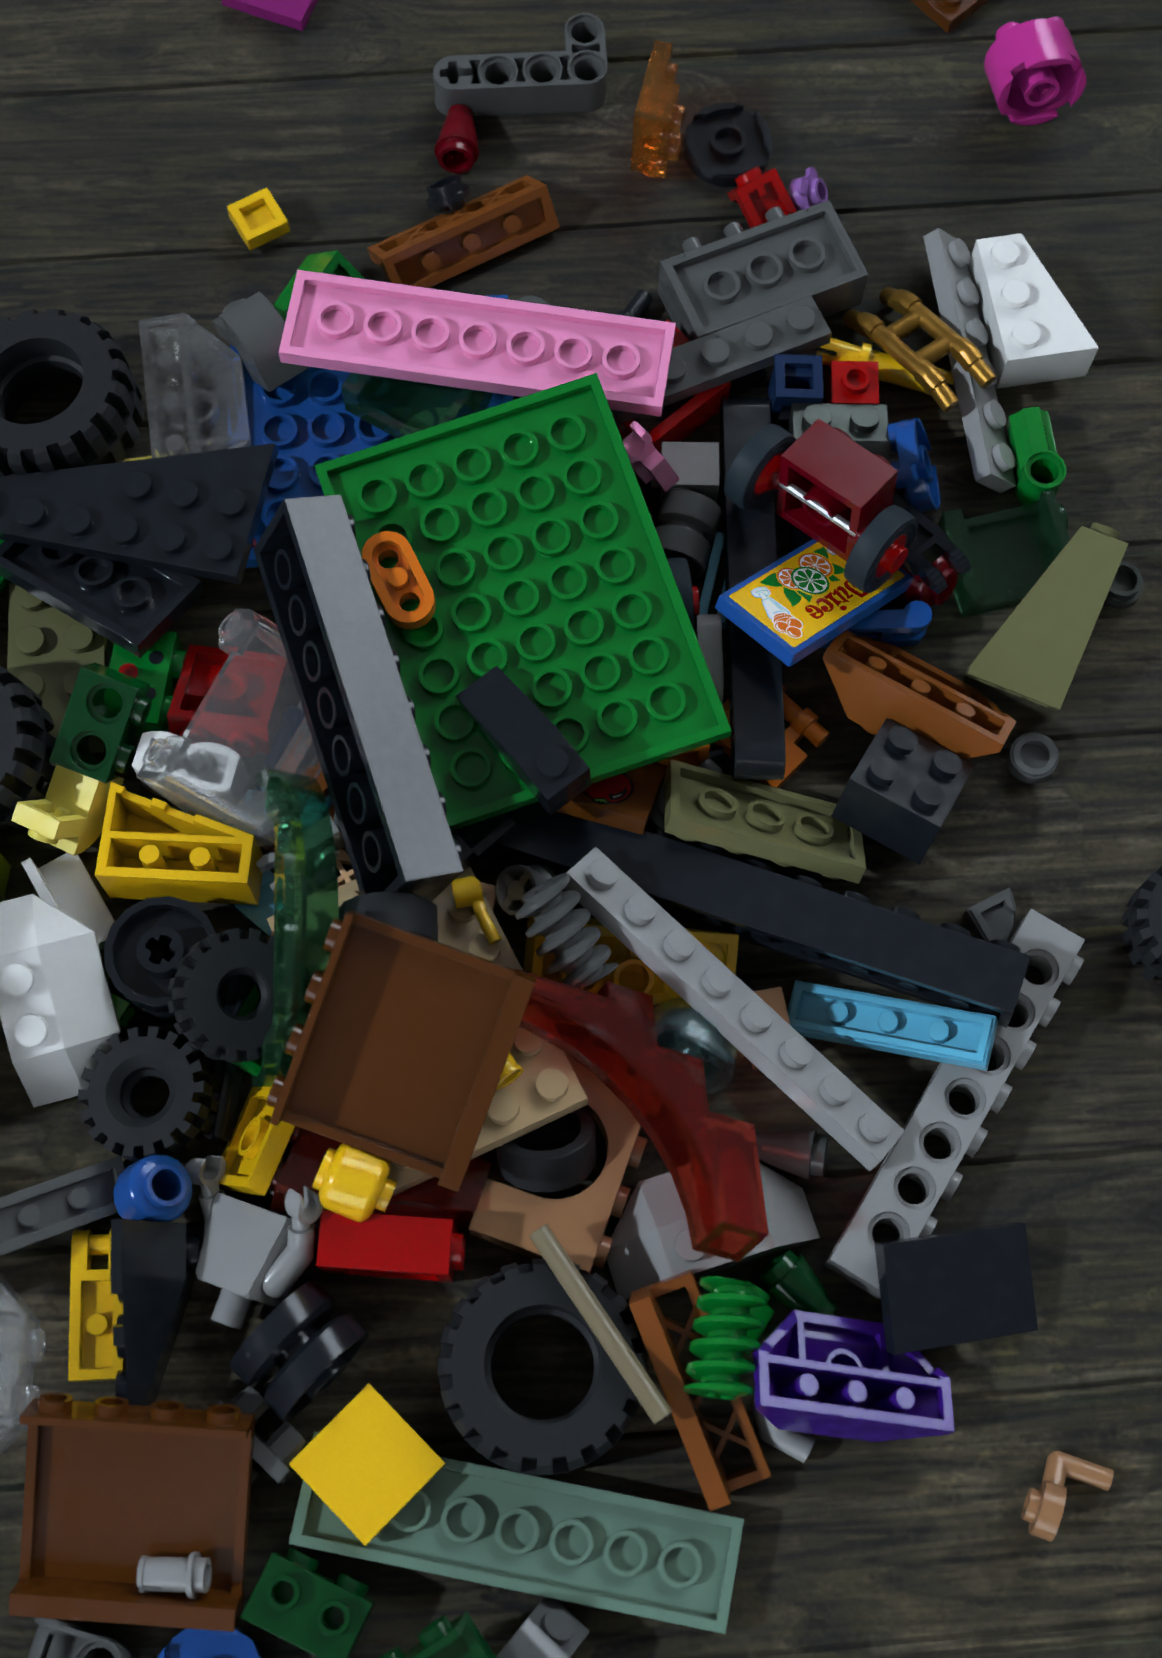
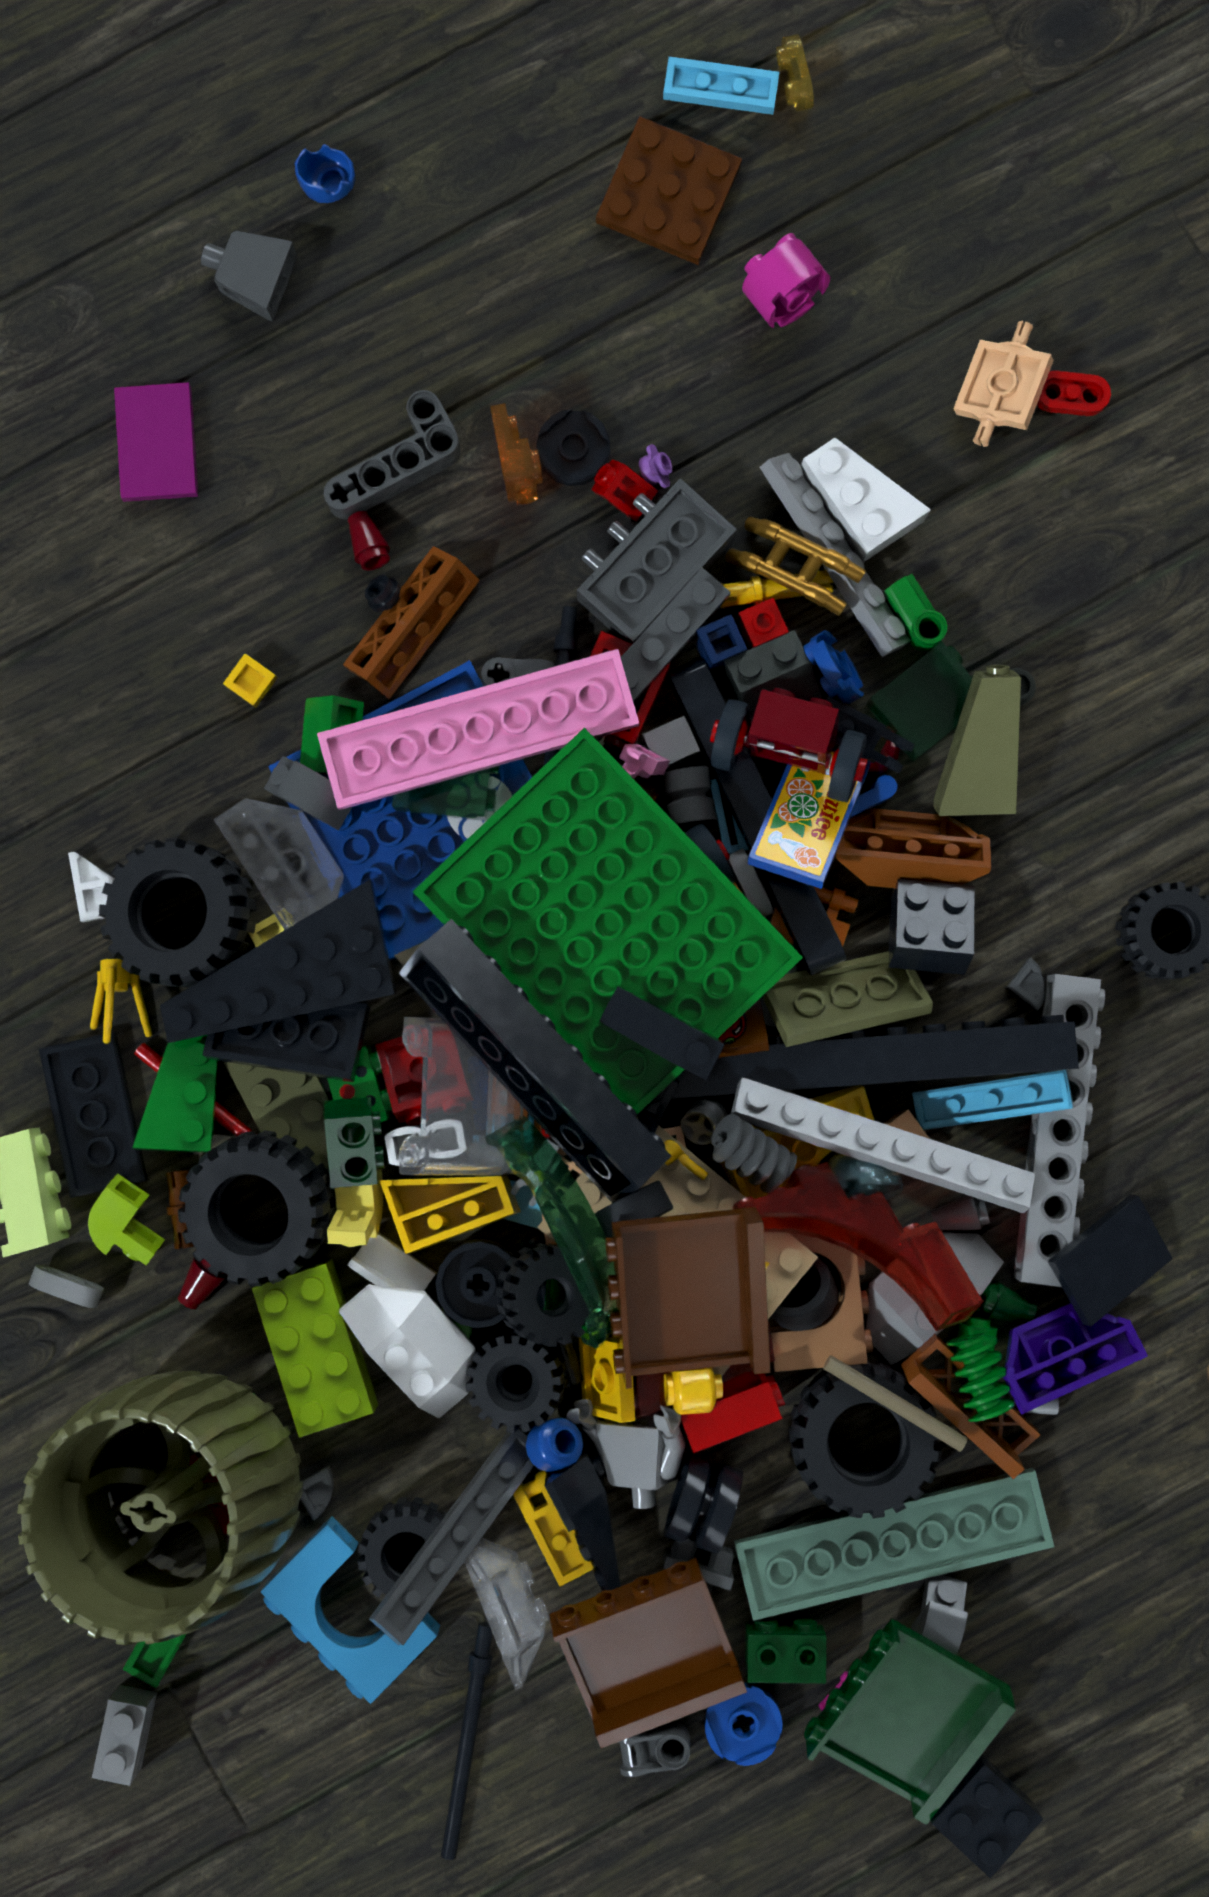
camera: 20 degrees left, 15 degrees up
light grey pin [136,1552,212,1598] -> none
yellow tile [289,1383,446,1546] -> none
orange plate [362,531,436,629] -> none
dark grey tile [1007,732,1059,784] -> none

